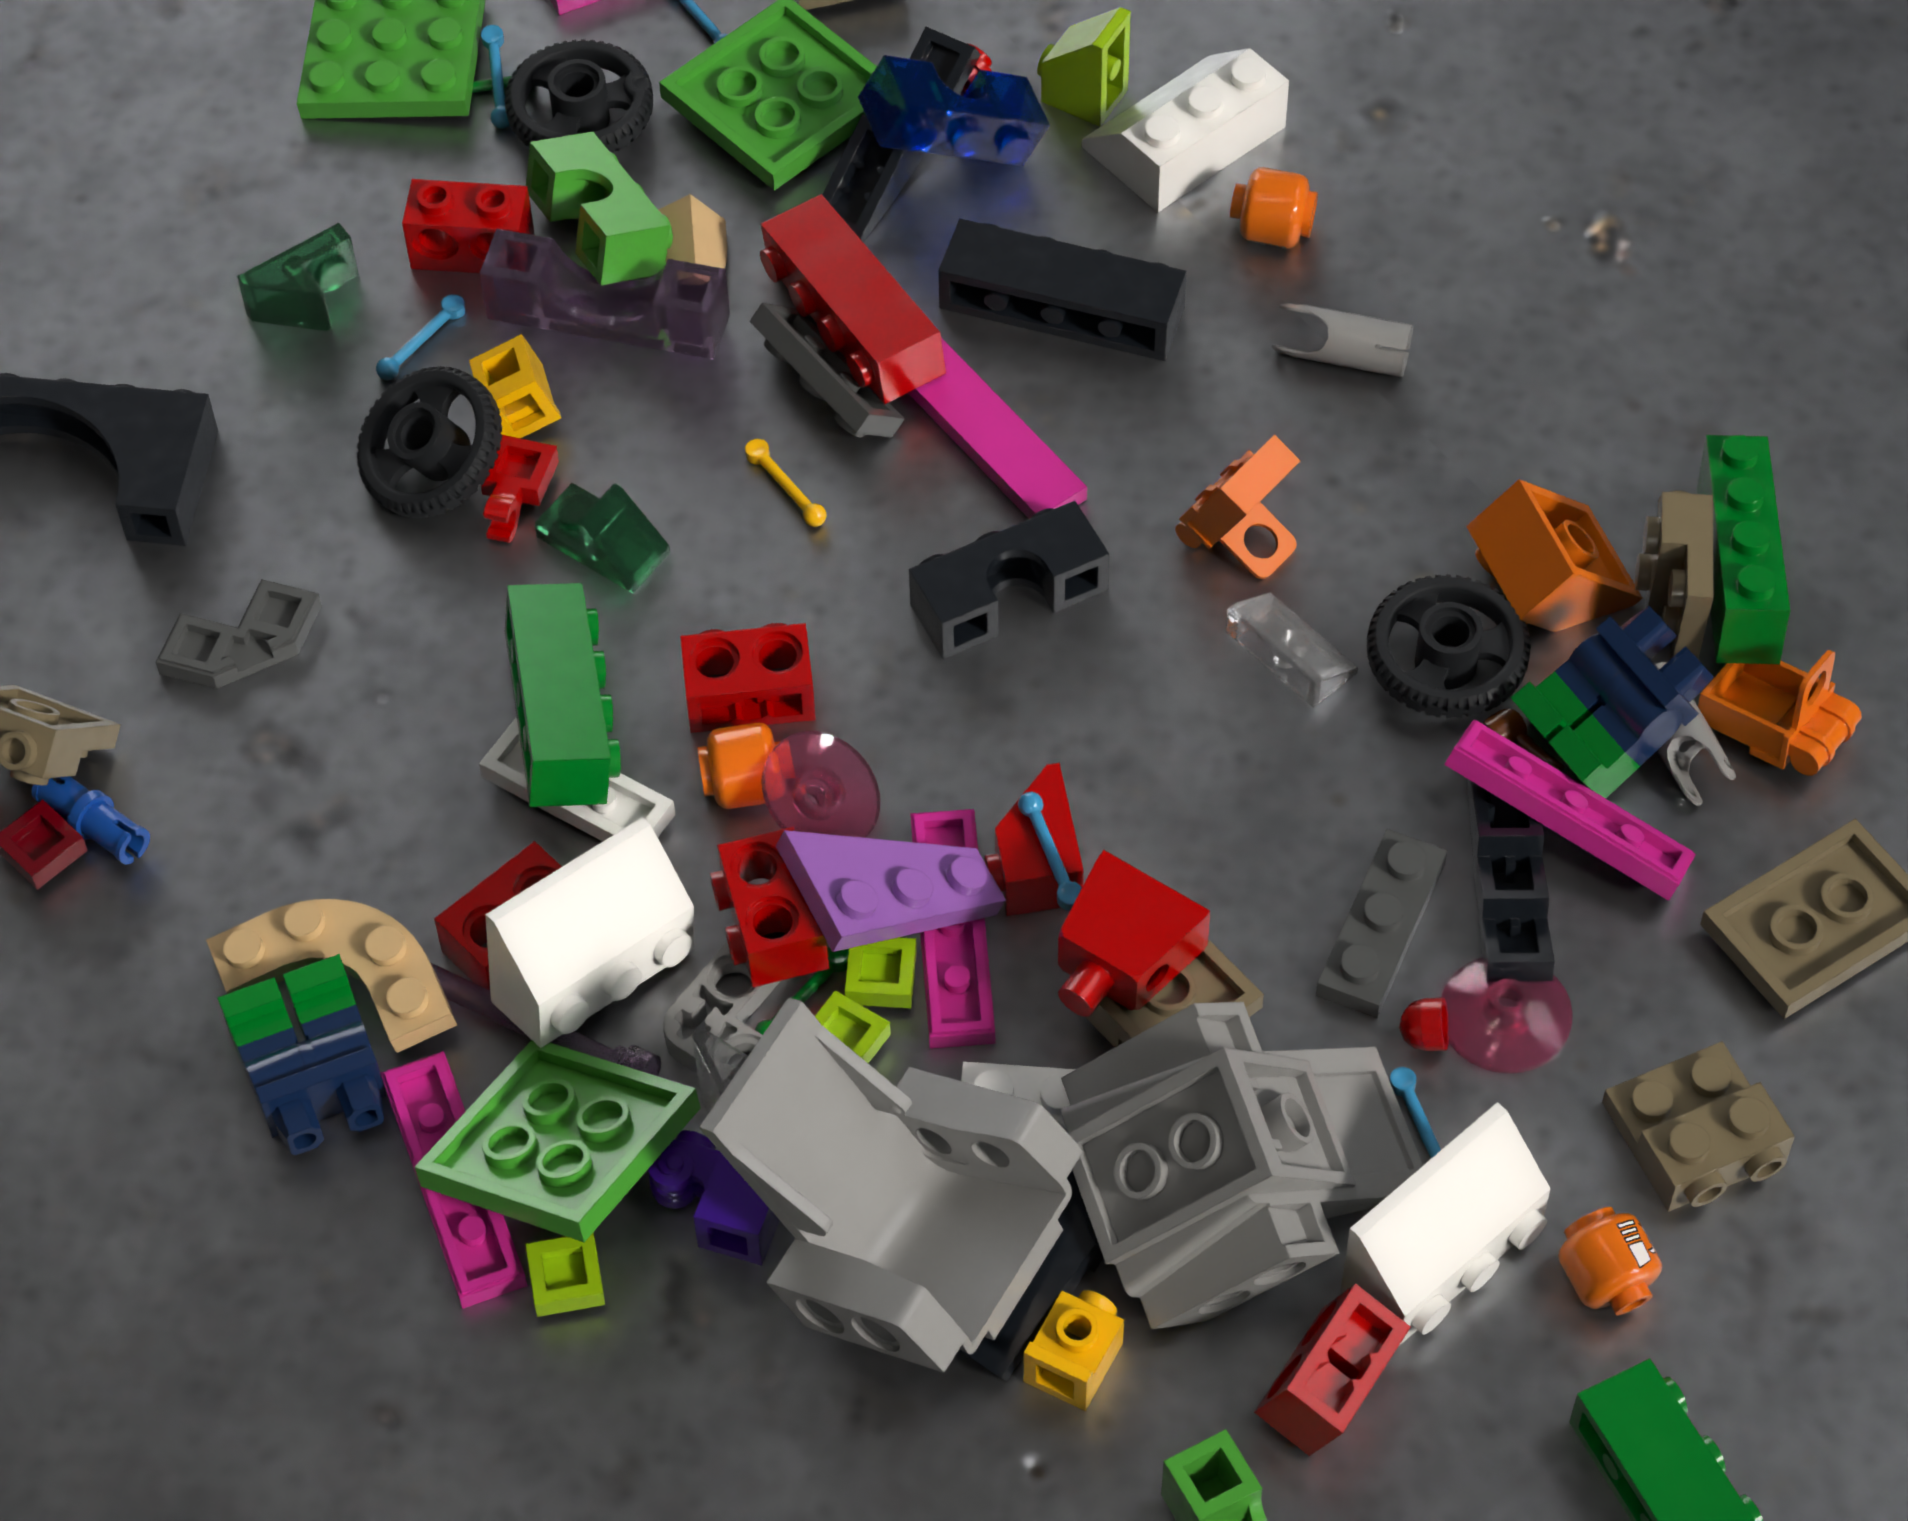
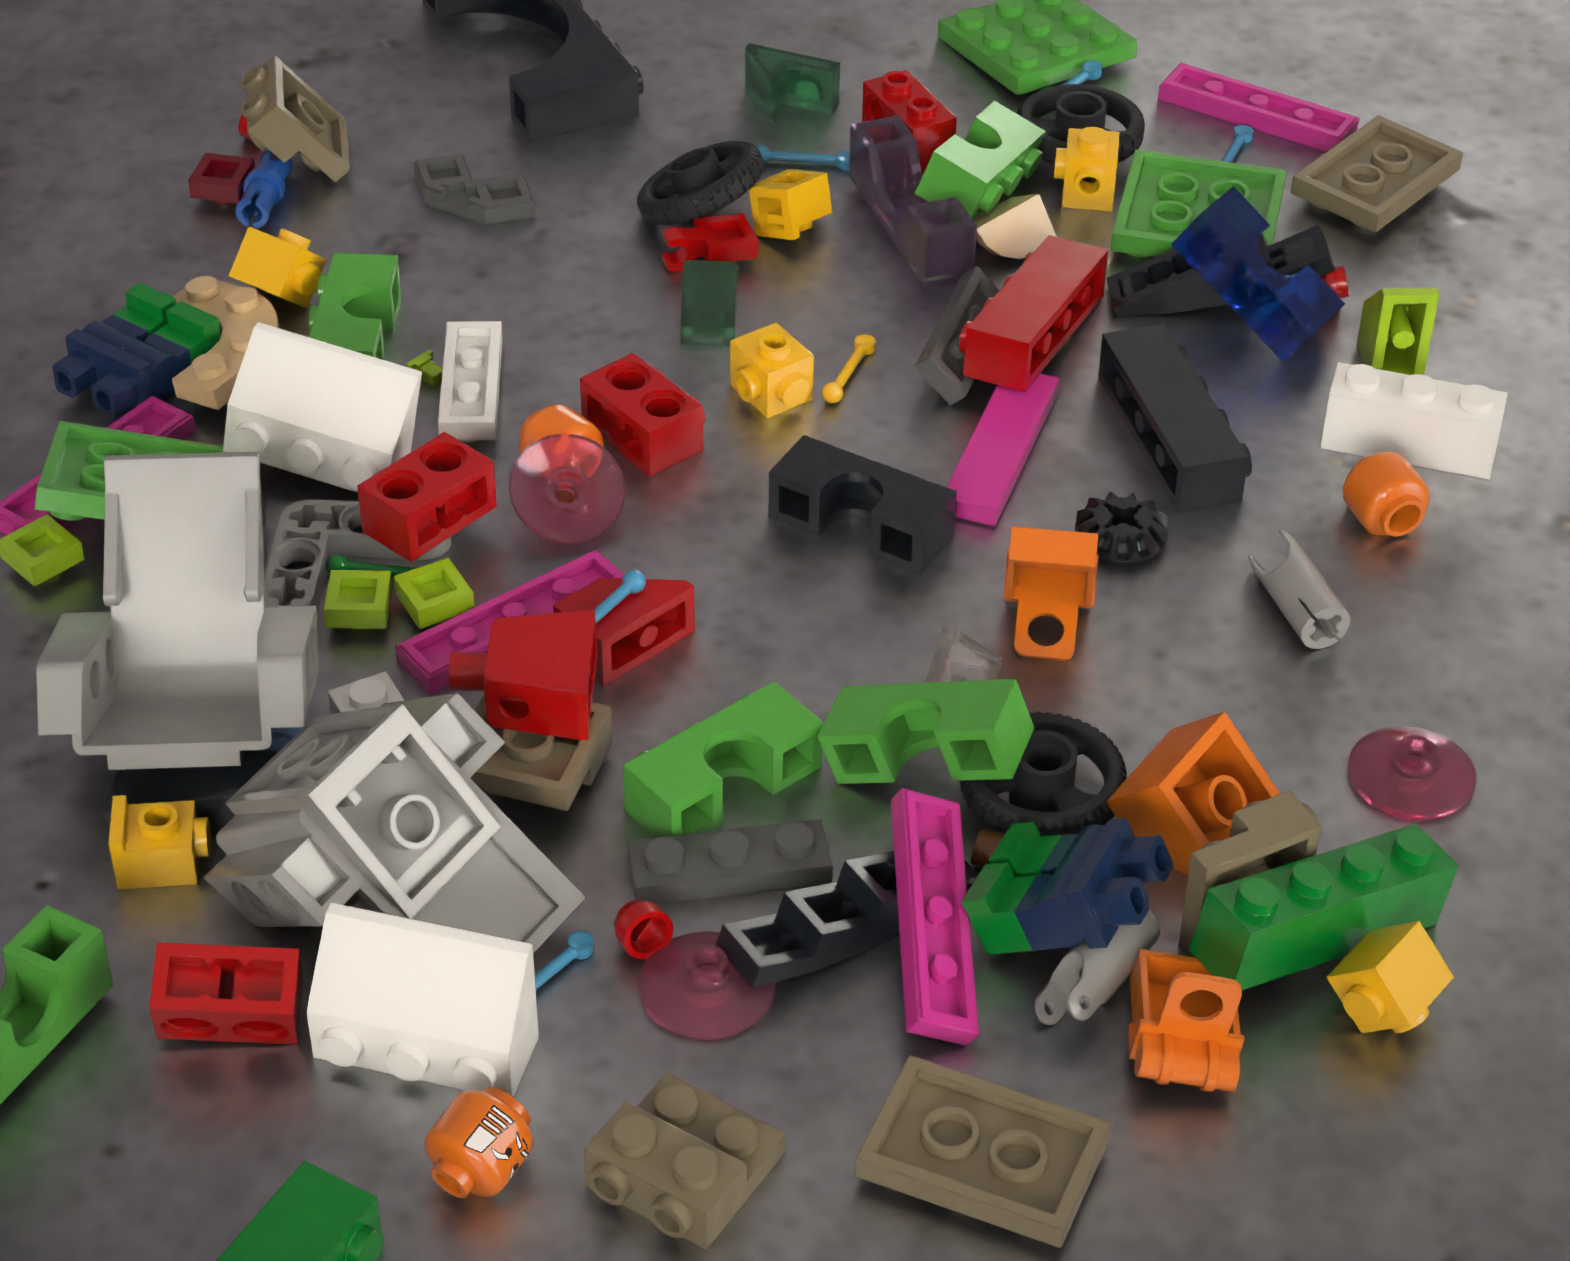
camera: 55 degrees right, 15 degrees down
green brick [504,583,621,807] -> none
medium lavender wing [776,830,1006,952] -> none
none -> yellow brick [229,226,327,309]
none -> bright green arch [309,253,402,360]
none -> lime piece [406,349,443,387]
none -> bright green arch [623,681,823,838]
none -> yellow brick [730,322,814,418]
none -> bright green arch [817,678,1034,784]
none -> yellow brick [1054,127,1120,212]
none -> black gear [1075,492,1168,562]
none -> yellow brick [1326,921,1454,1034]
none -> clear pink dish [1347,726,1476,821]

